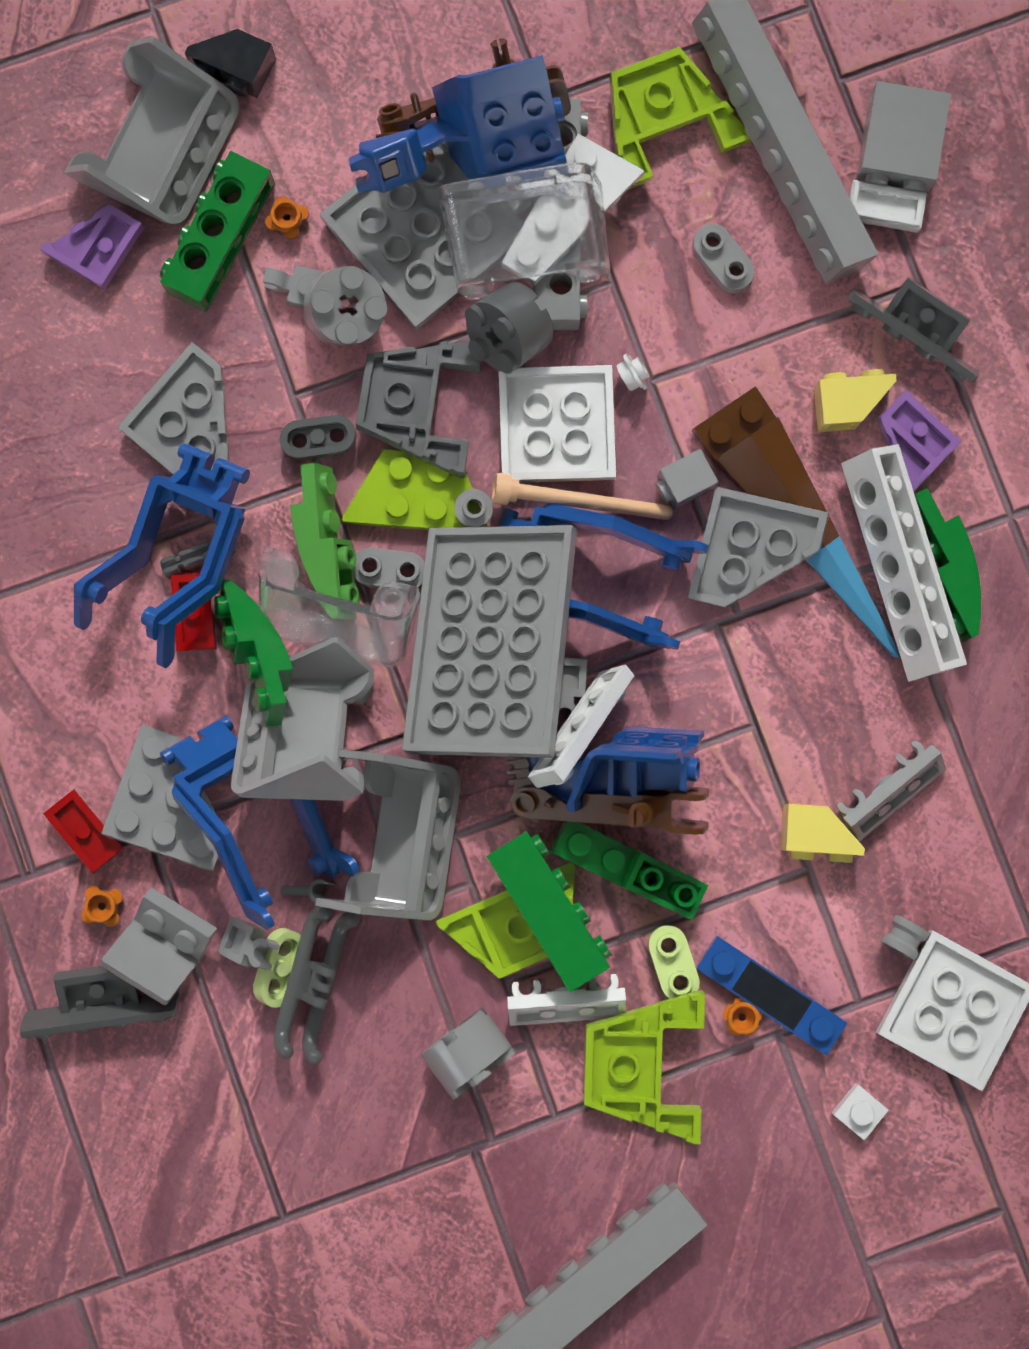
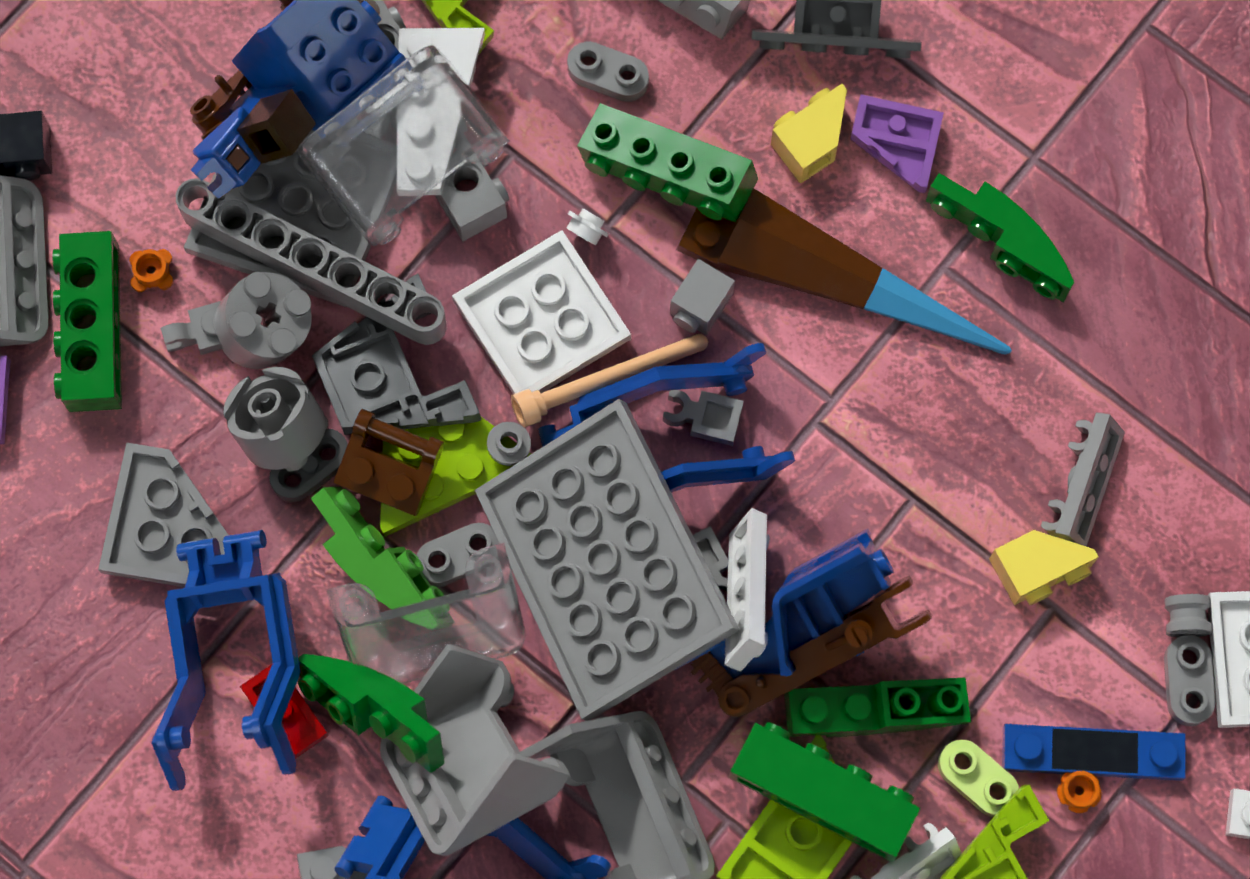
camera: 30 degrees left, 10 degrees down
dark grey axle [160,541,235,579] -> none
dark grey brick [465,282,553,374] -> none
light grey plate [688,487,830,608] -> none
white brick [841,444,967,682] -> none
none -> light grey beam [176,178,447,345]
none -> light grey brick [224,367,328,471]
none -> dark brown brick [236,89,316,164]
none -> reddish brown plate [333,409,444,516]
none -> green brick [577,103,758,222]
none -> light grey plate [663,390,744,446]
none -> light grey plate [1164,635,1215,726]

